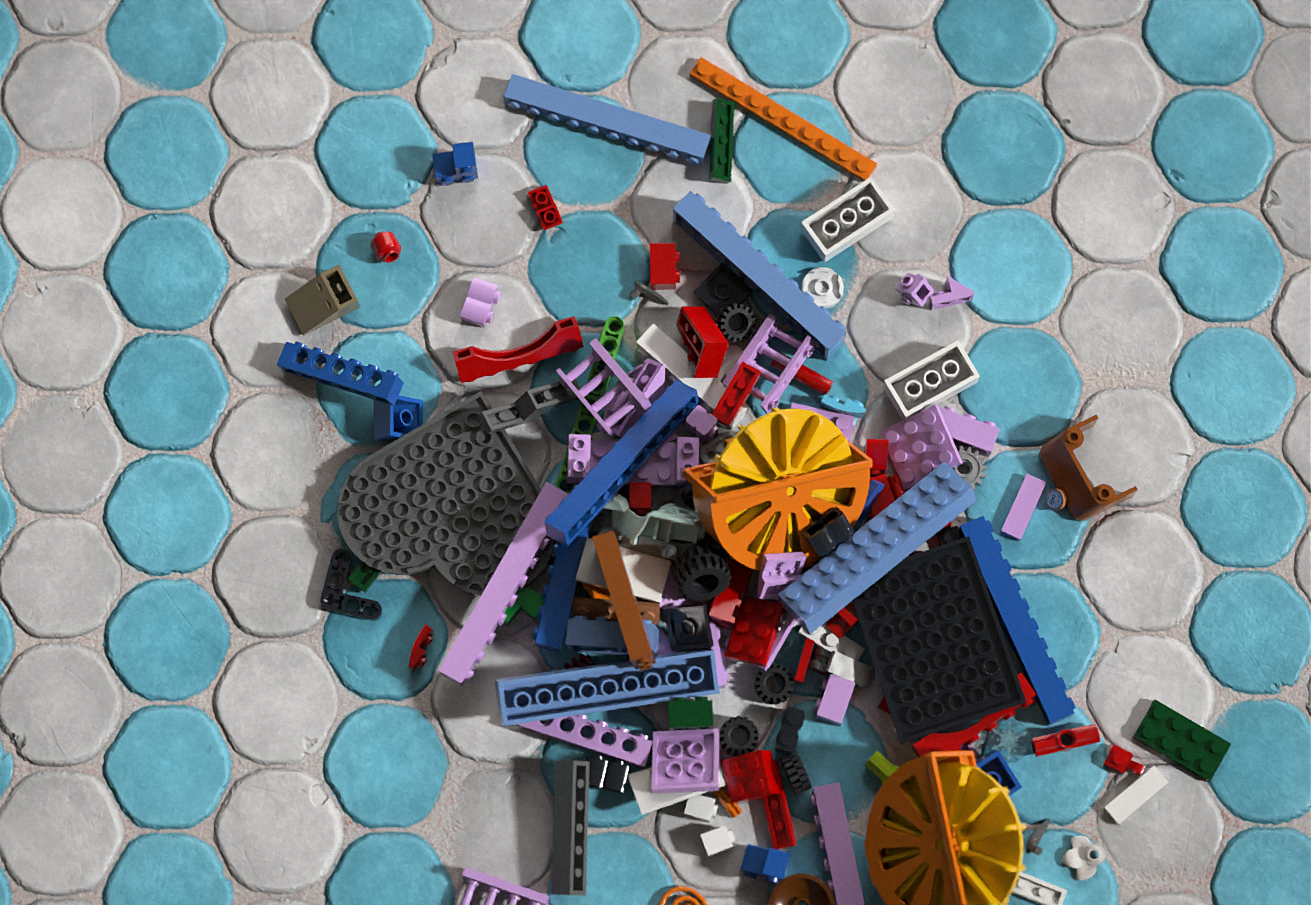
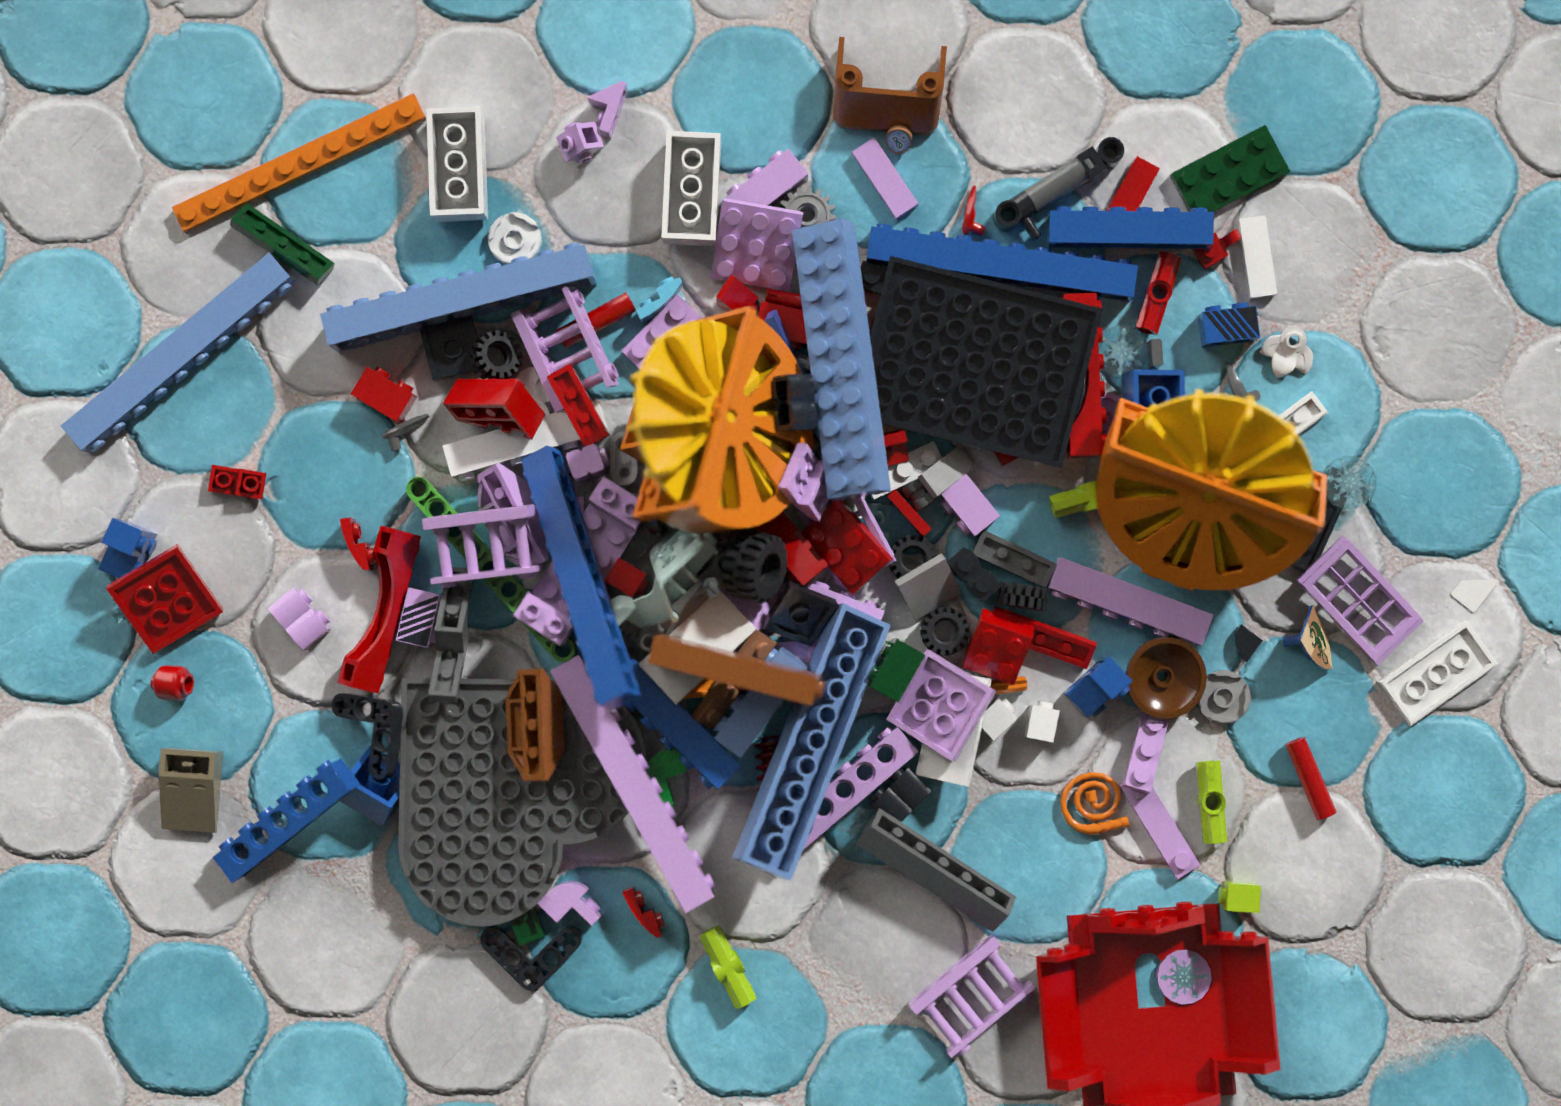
camera: 60 degrees left, 10 degrees up
none -> red plate [106,544,223,654]
none -> black beam [331,693,403,779]
none -> red slope [340,517,376,571]
none -> brick [396,588,441,648]
none -> dark orange wedge [506,669,564,781]
none -> lavender brick [537,881,601,926]
none -> lime piece [699,925,757,1009]
none -> light grey tile [895,553,962,621]
none -> red bar [962,185,986,236]
none -> dark grey plate [973,530,1057,588]
none -> piece [993,137,1124,241]
none -> blue brick [1049,206,1214,249]
none -> red tile [1107,156,1160,211]
none -> dark grey tile [1147,338,1163,369]
none -> brick [1198,302,1260,347]

